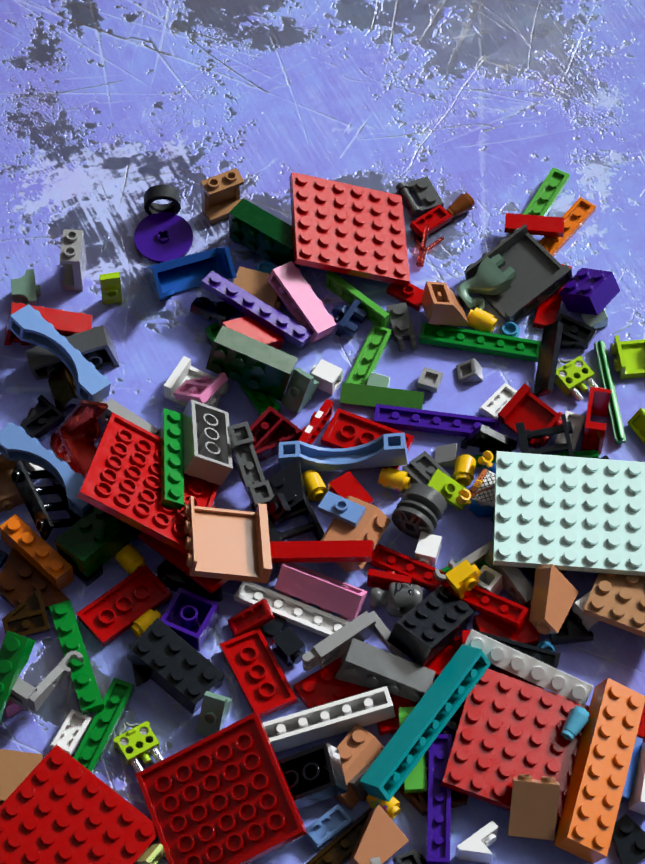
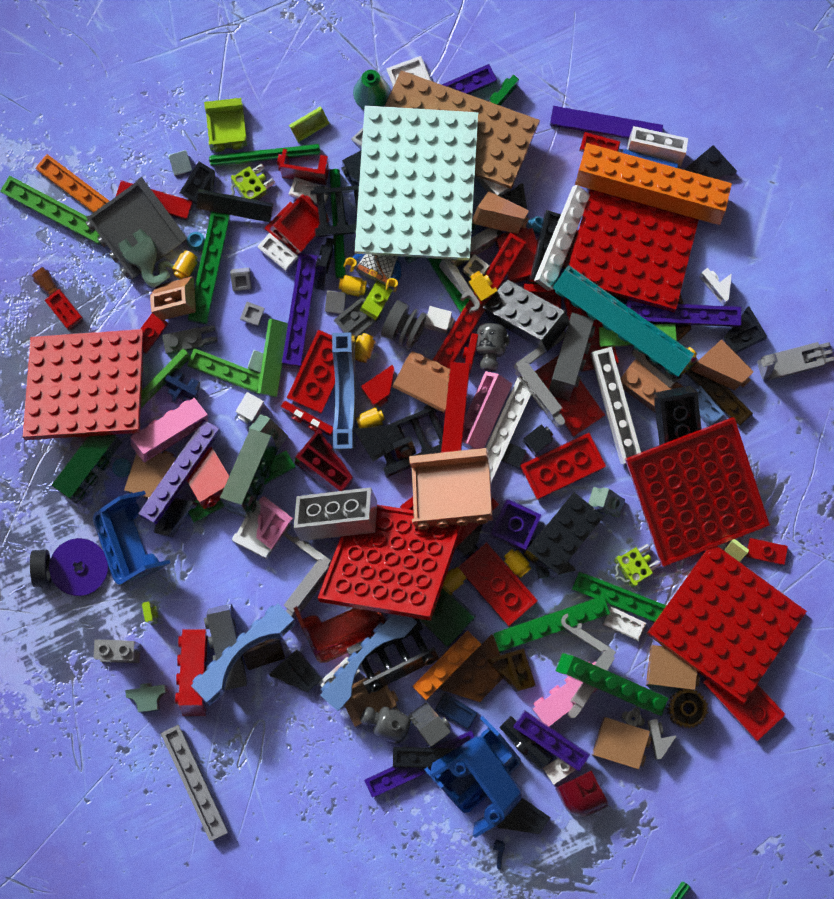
camera: 90 degrees left, 25 degrees up
green plate [160,408,184,510] -> none
medium nougat panel [201,168,244,225] -> none
dark grey slope [227,421,274,506] -> none
red plate [227,599,275,637] -> none
medium blue plate [318,491,366,527] -> none
dark grey plate [396,176,444,218] -> none
clear red plant [414,224,444,267] -> none
red tile [504,213,565,237] -> none
medium nougat panel [507,774,560,841] -> none
dark purple brick [559,268,620,316] -> none
medium azure cone [560,706,590,741] -> none

